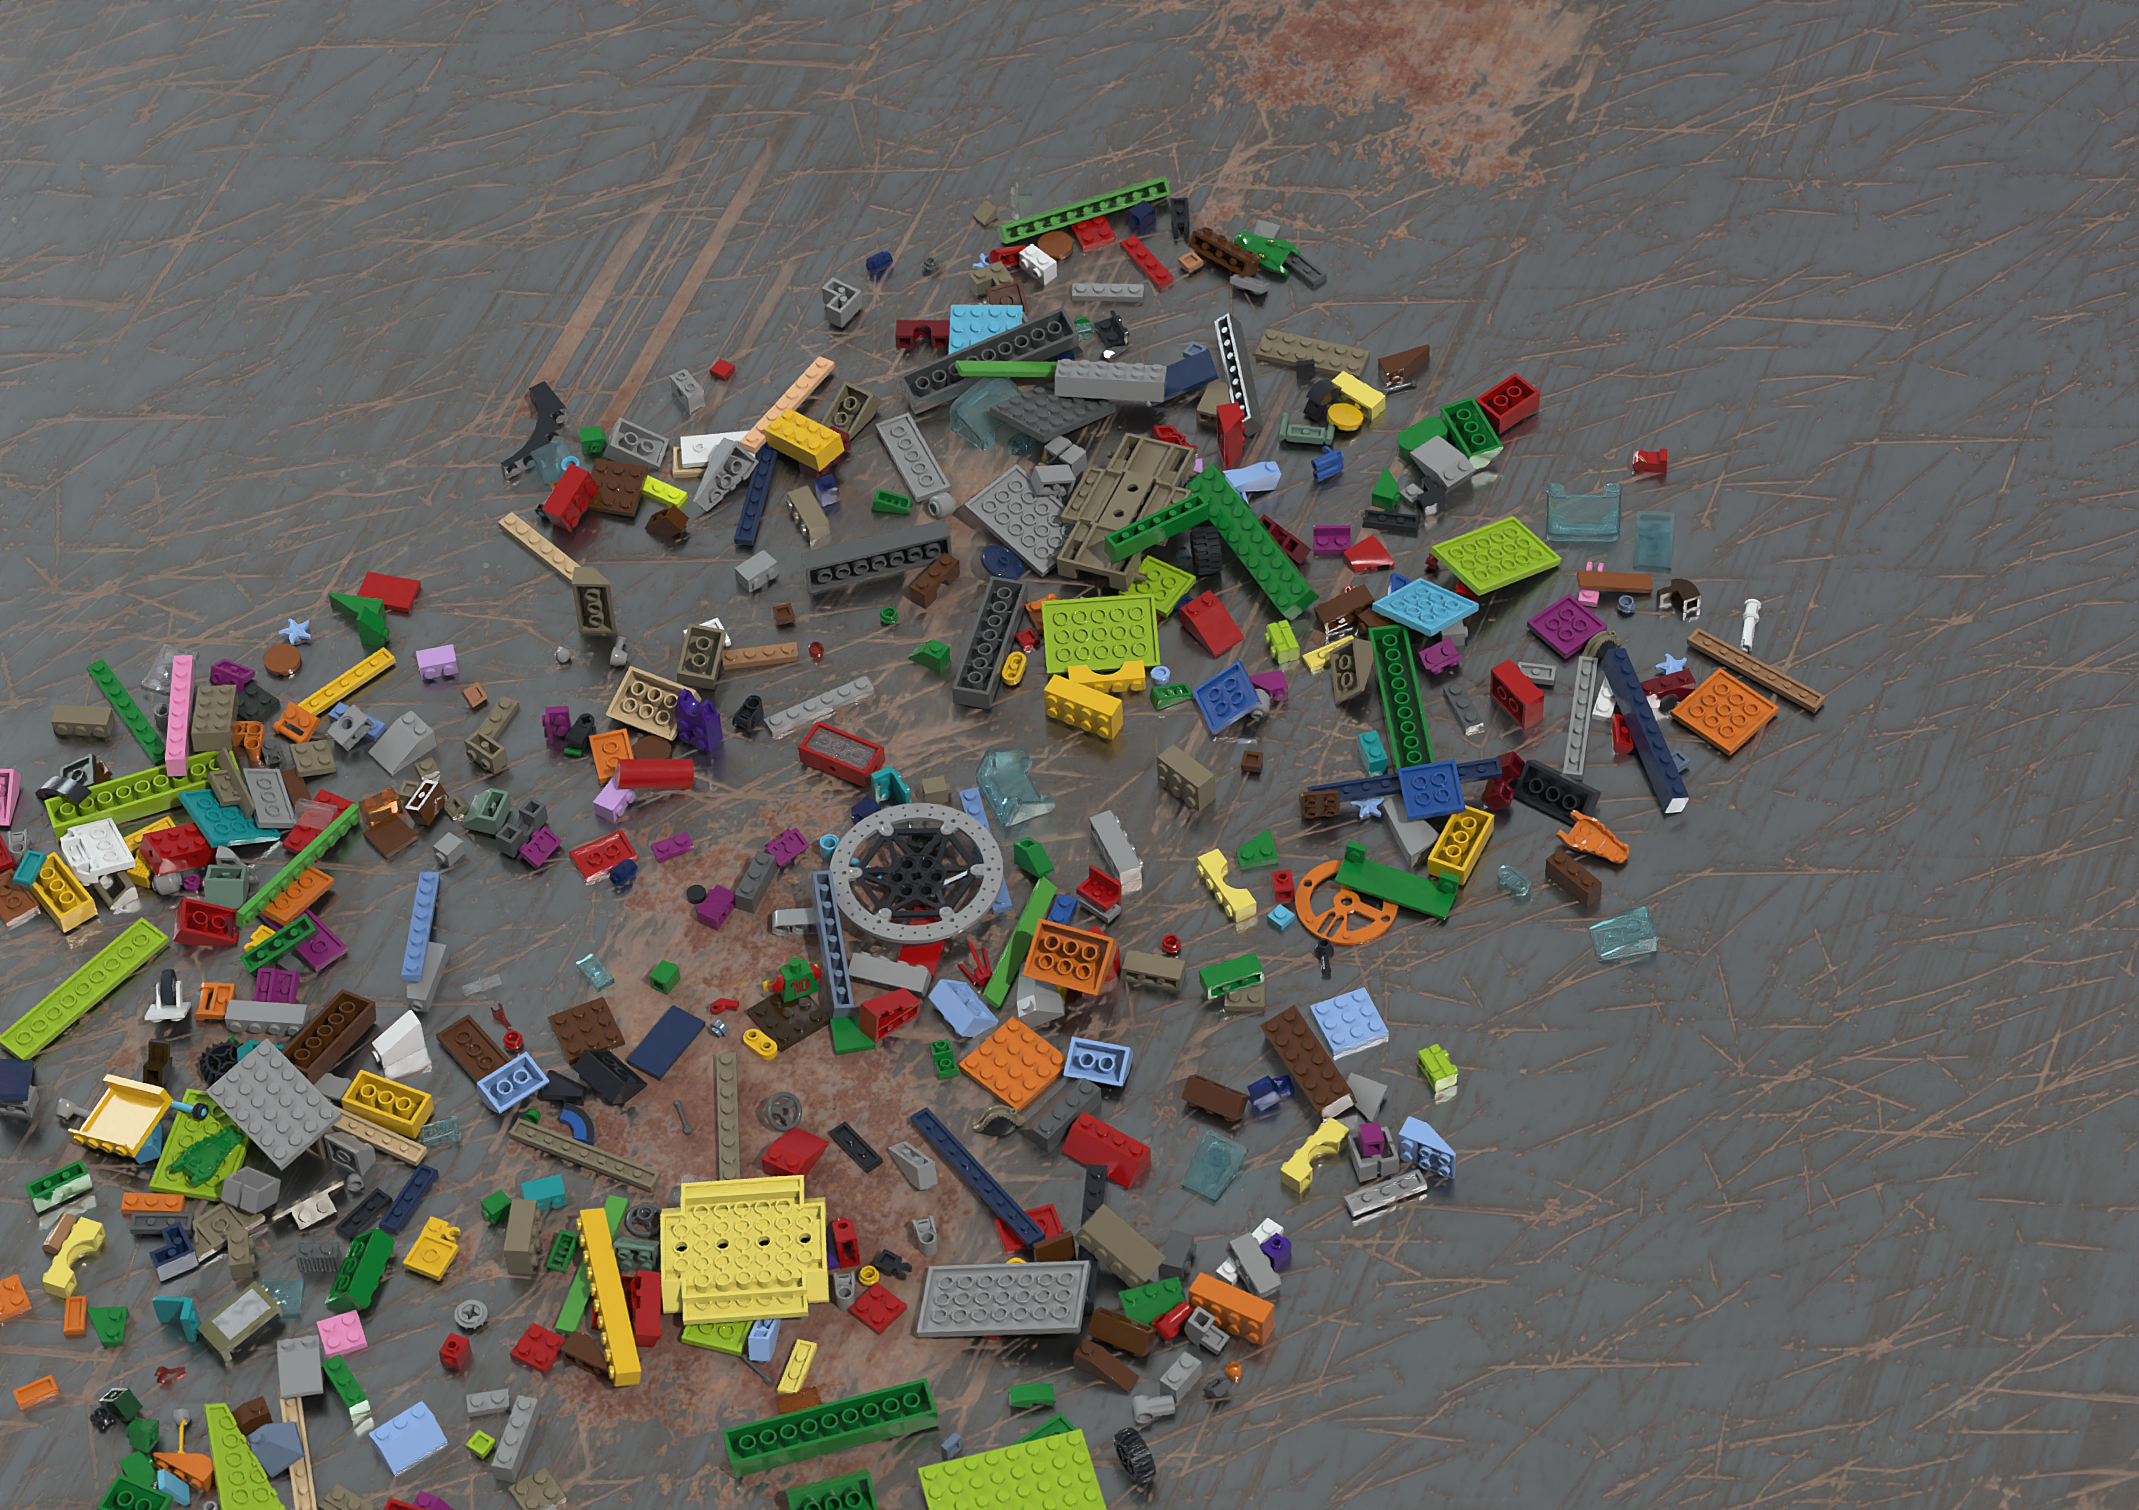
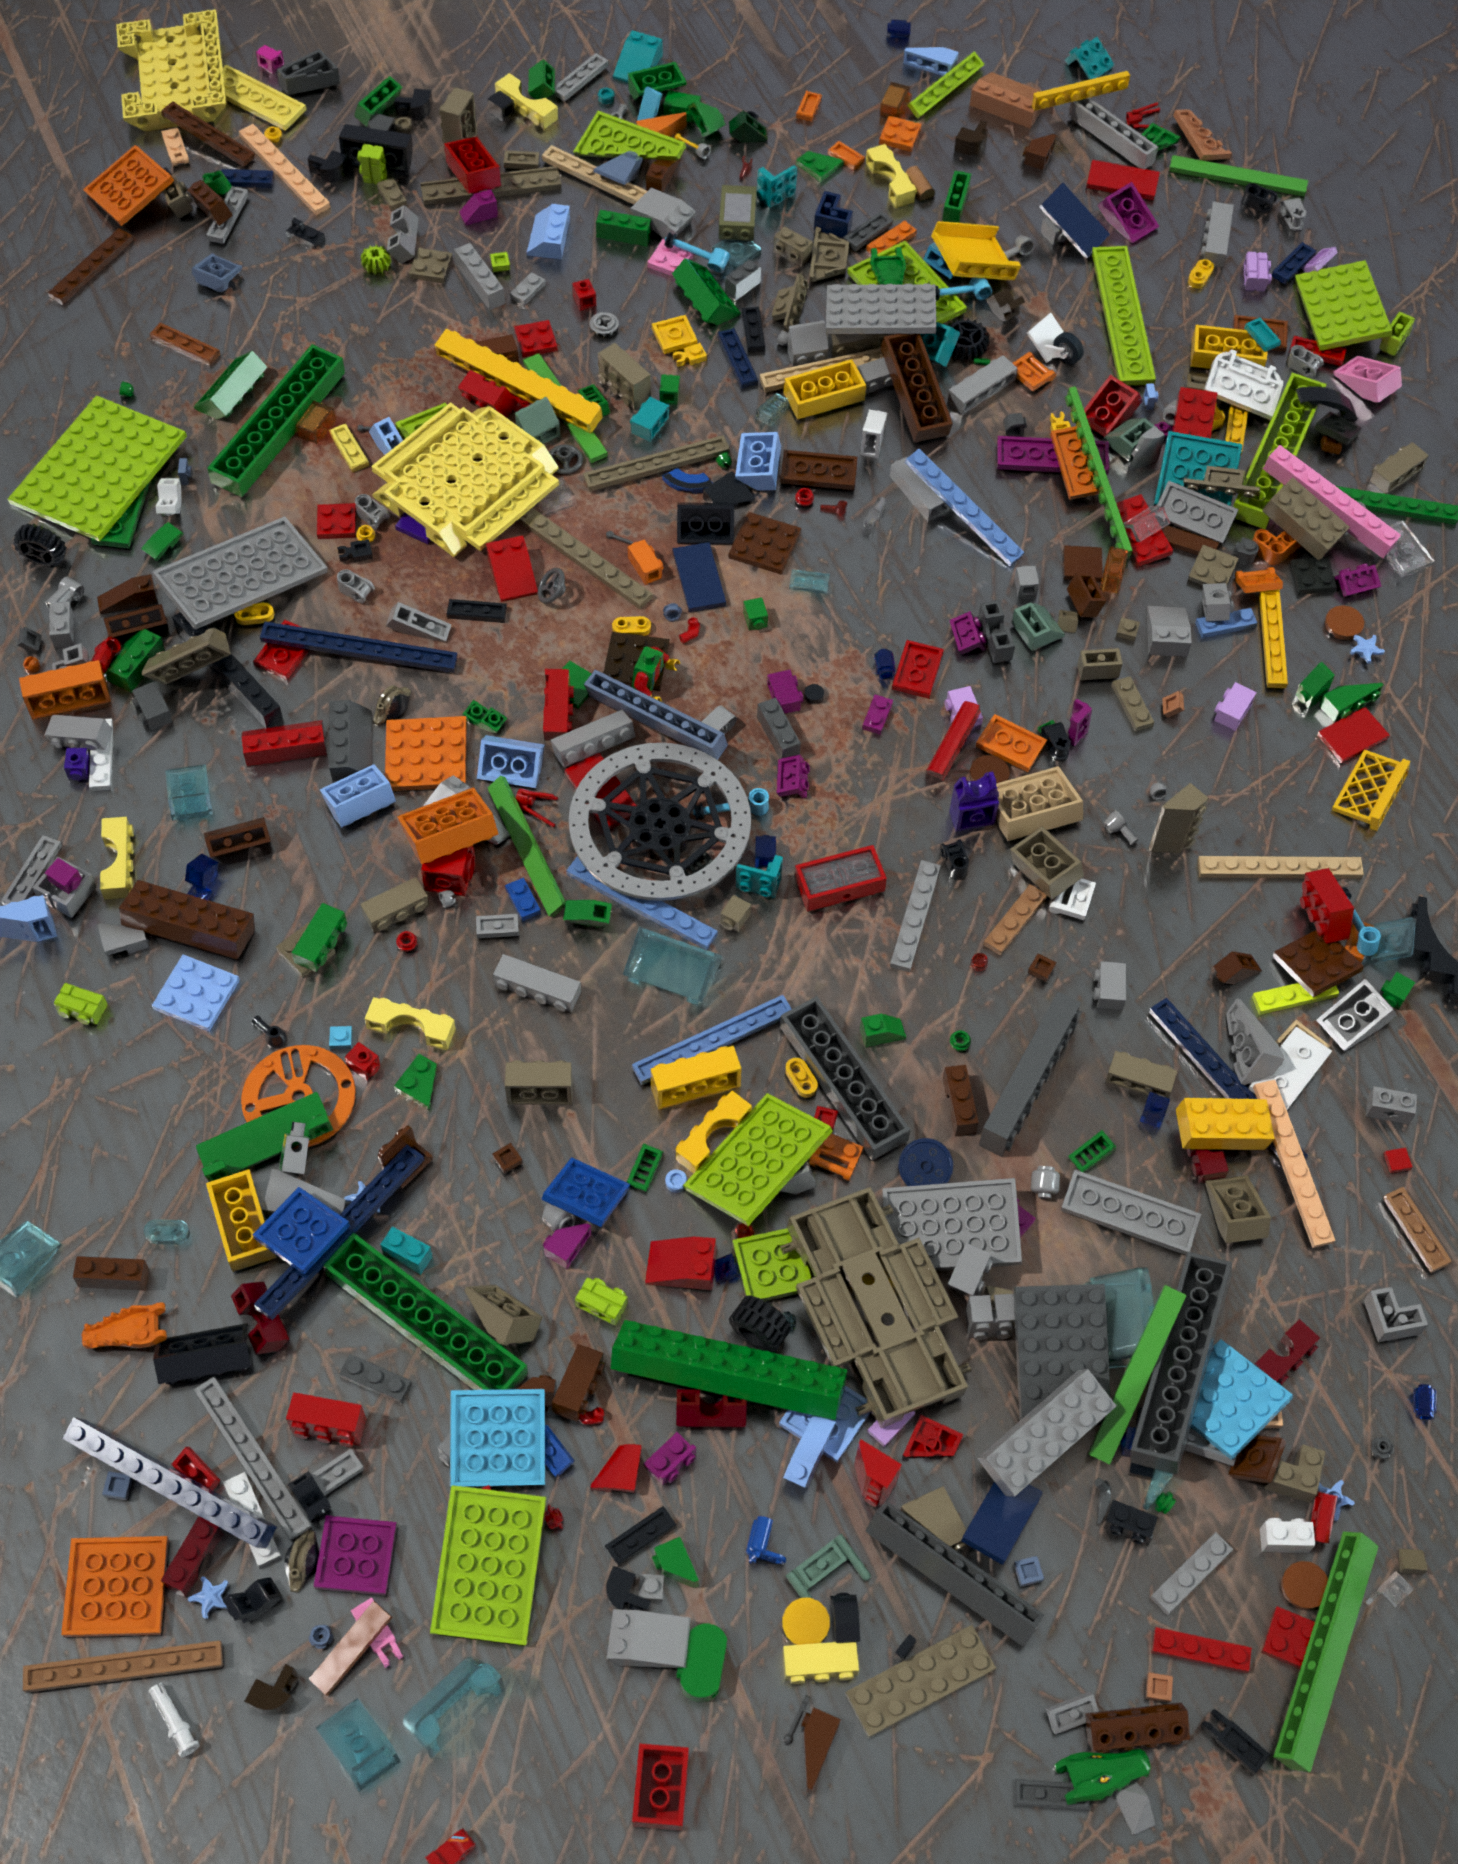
camera: 130 degrees right, 10 degrees up
light grey piece [221,1166,281,1214] -> none
green brick [239,913,320,976] -> none
magenta slope [253,968,300,1004] -> none
dark tan plate [398,780,422,801] -> none
red torso [832,1217,861,1269] -> none
reddish brown tile [1033,1231,1077,1262] -> none
red bracket [1076,865,1121,912] -> none
green brick [1104,492,1209,563] -> none
clear blue brick [1128,200,1156,232] -> none
light yellow tile [1302,635,1354,672] -> none
magenta bracket [1416,637,1463,675] -> none
green slope [1439,397,1503,470] -> none
none -> white brick [156,478,182,516]
none -> black brick [223,1577,283,1624]
none -> light grey torso [279,1122,309,1174]
none -> black brick [288,1471,331,1521]
none -> orange brick [628,539,664,585]
none -> medium blue plate [632,995,792,1085]
none -> medium azure piece [664,232,730,273]
none -> light blue plate [1143,383,1158,410]
none -> yellow fence [1332,749,1411,831]
none -> medium nougat plate [1383,1187,1452,1273]

